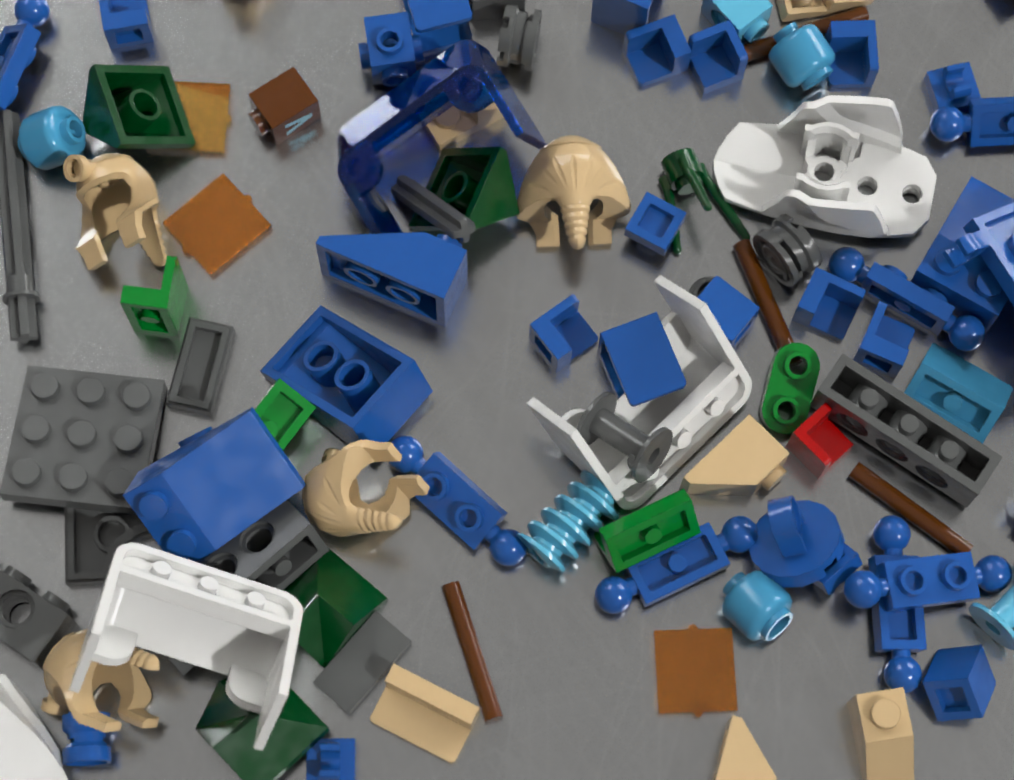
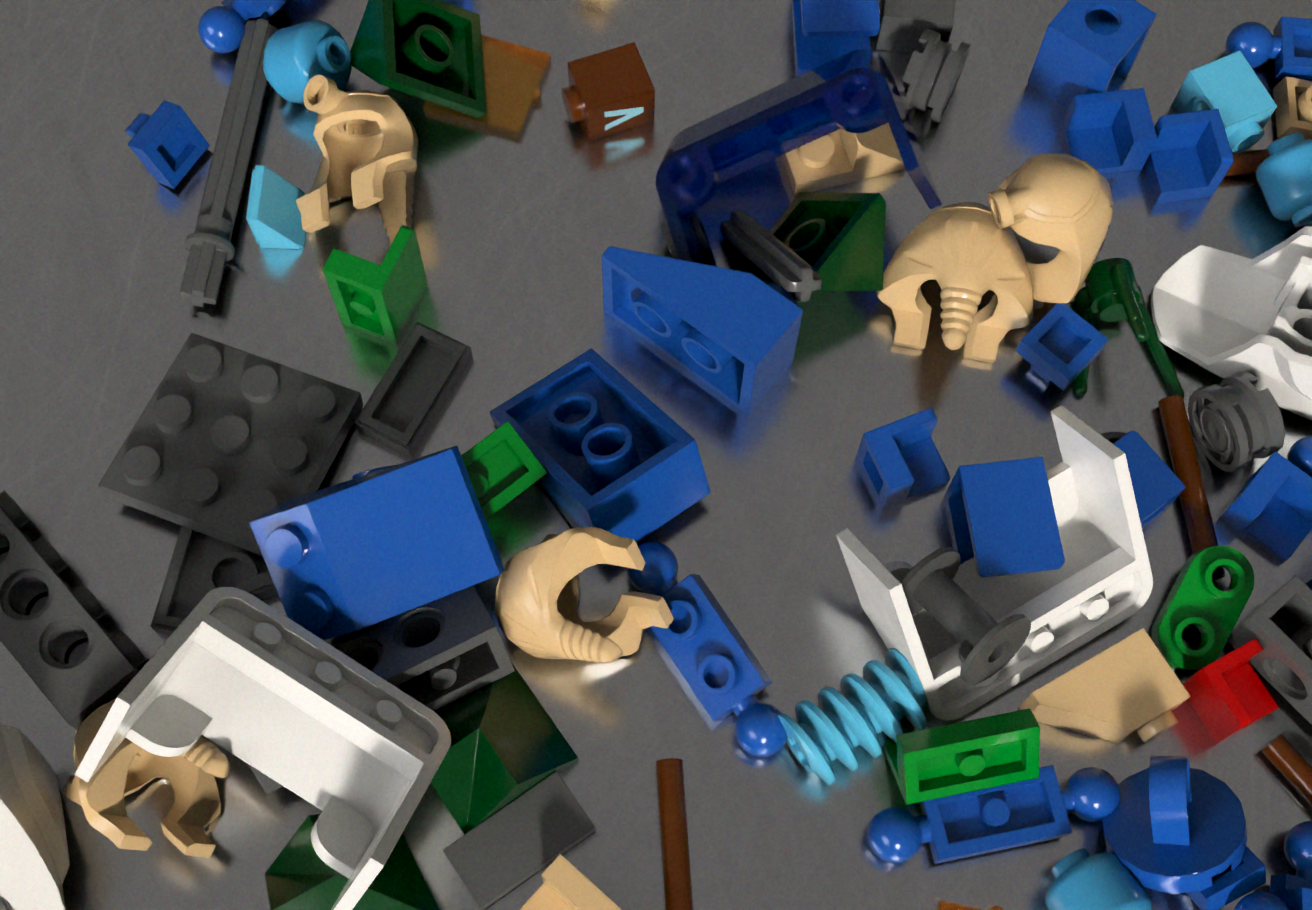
camera: 15 degrees right, 5 degrees down
blue wheel [62,711,111,767] -> none
clear orange piece [163,173,272,278] -> none
blue brick [358,11,424,87] -> none
none -> medium azure slope [246,165,306,250]
none -> tan piece [988,153,1114,310]

